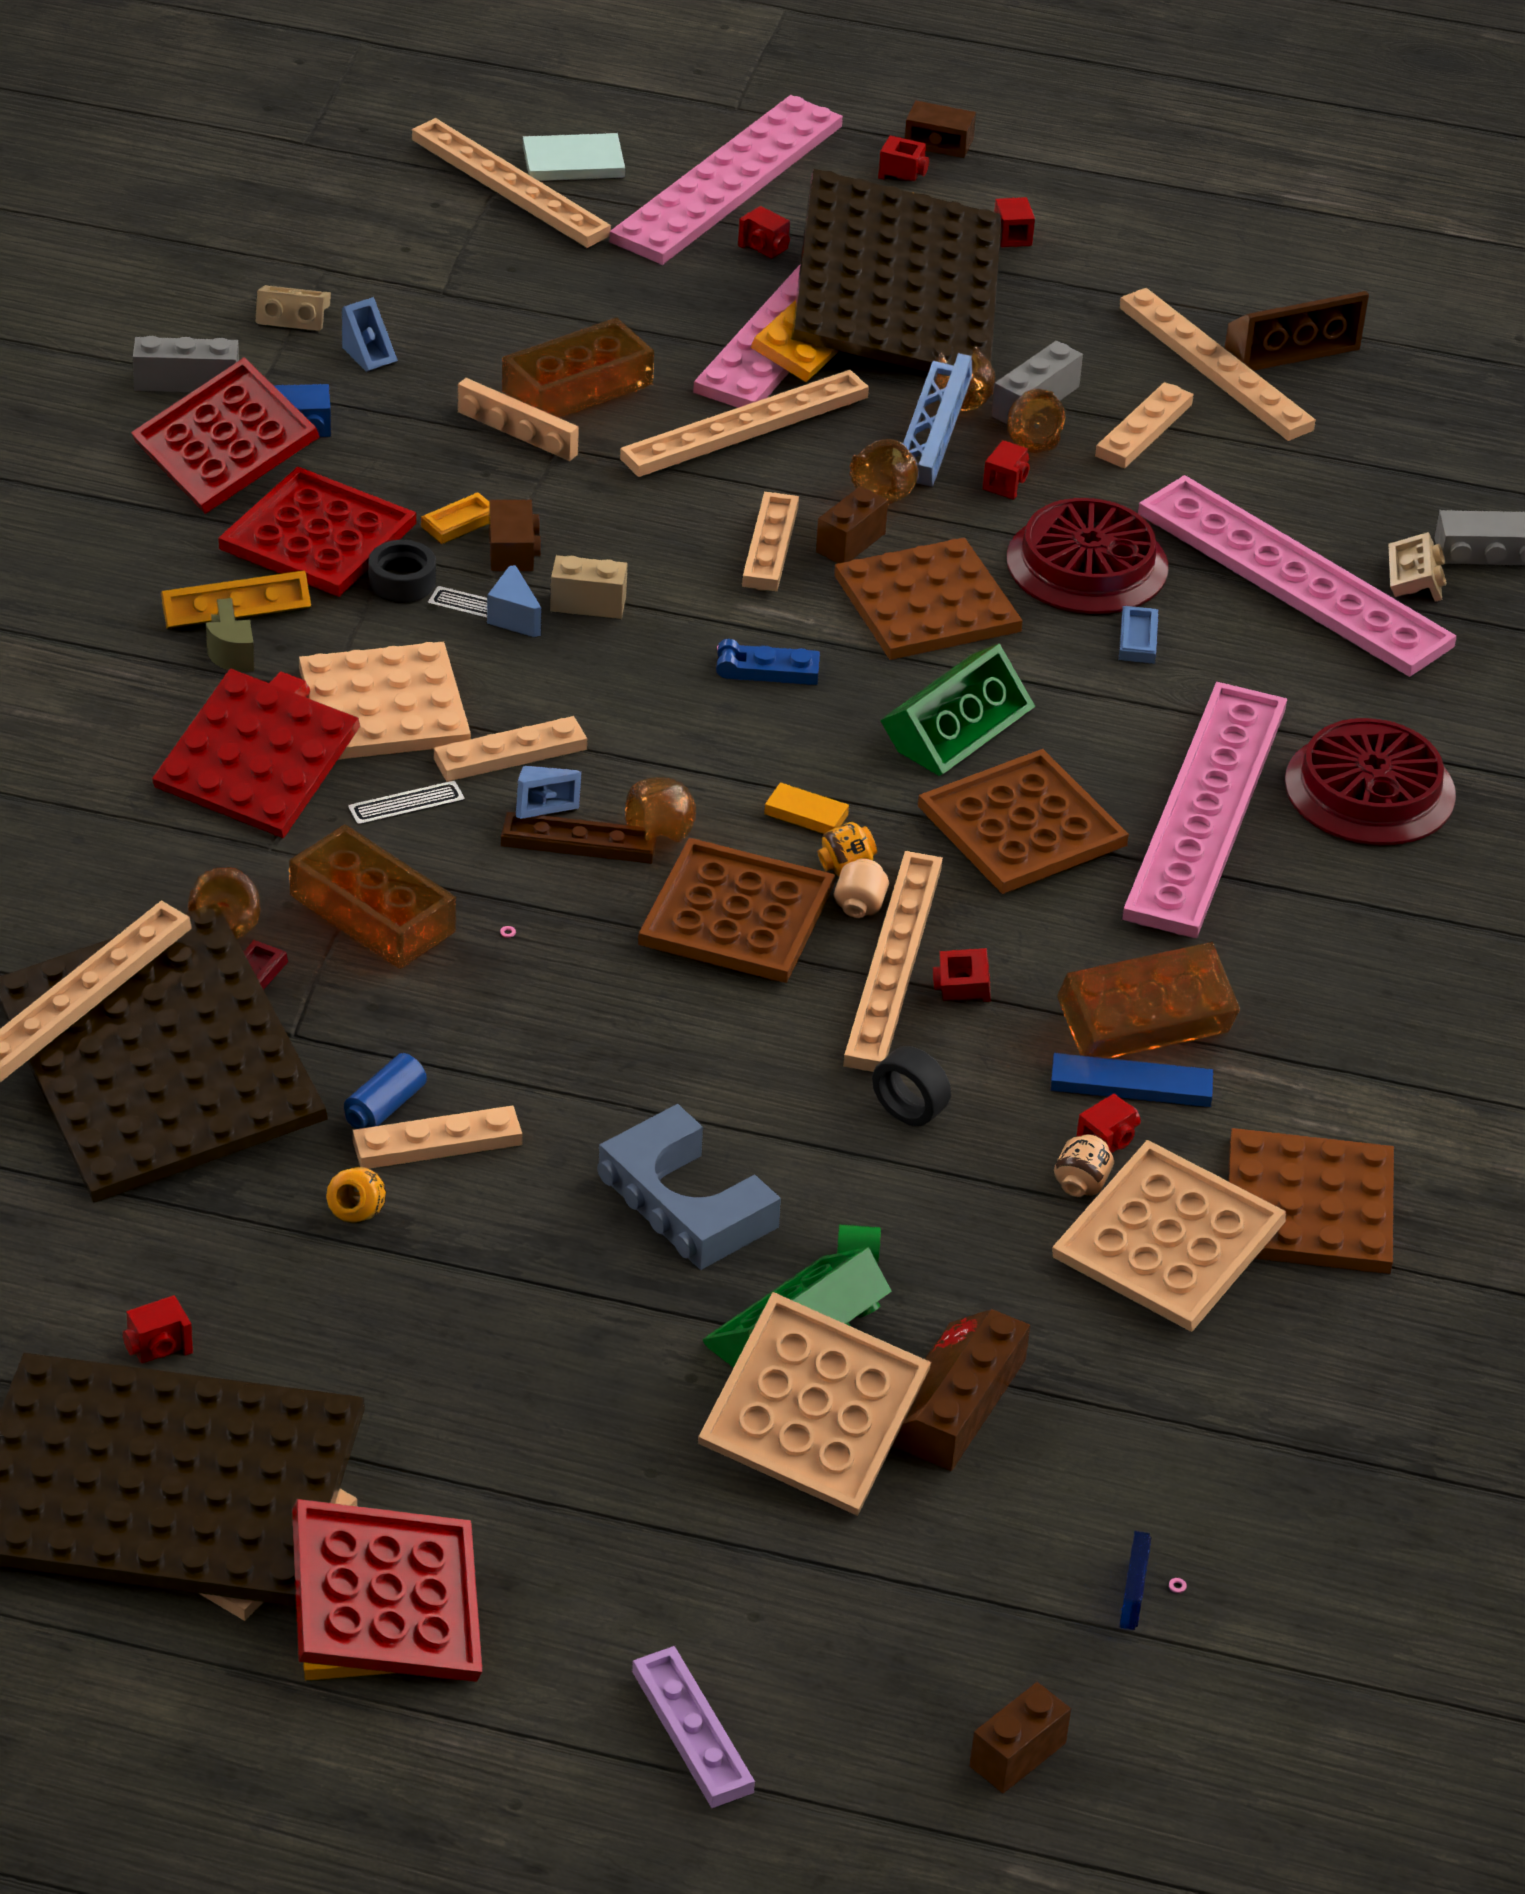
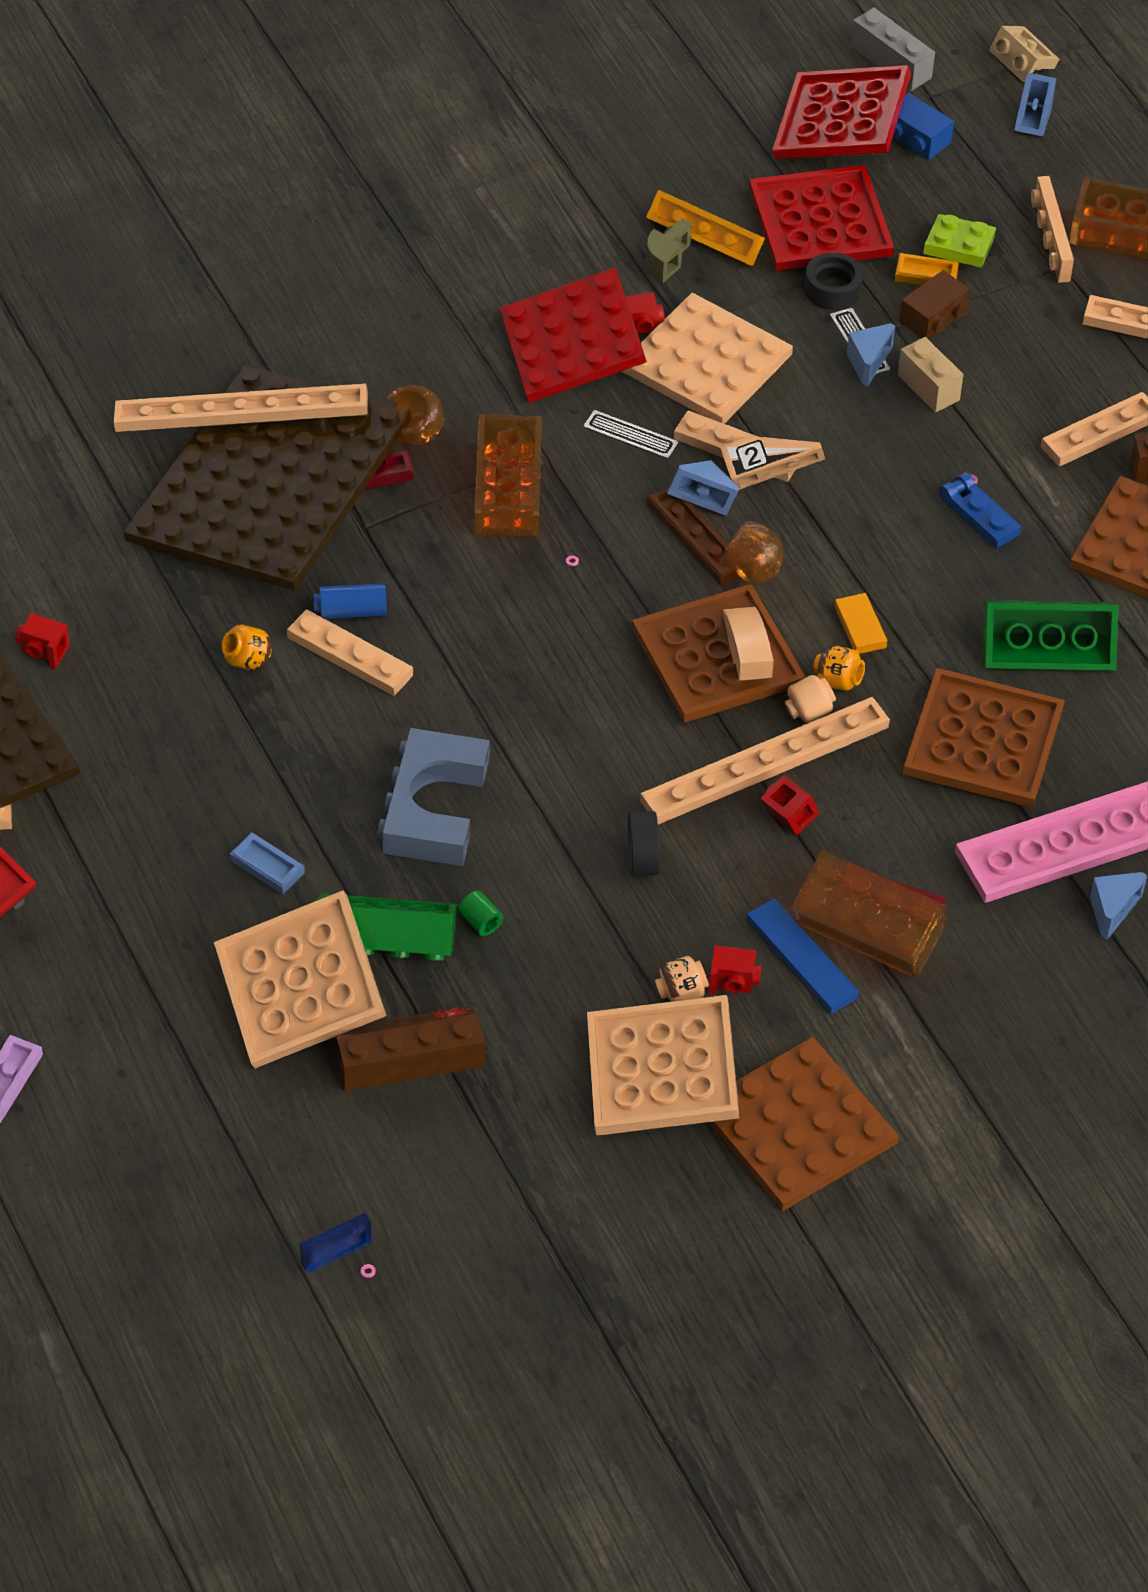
camera: 50 degrees right, 10 degrees up
reddish brown brick [969,1682,1071,1794] -> none
none -> medium blue tile [230,832,305,895]
none -> light nougat slope [720,436,825,490]
none -> light nougat slope [723,607,774,681]
none -> lime plate [923,214,996,268]
none -> medium blue slope [1090,872,1147,940]

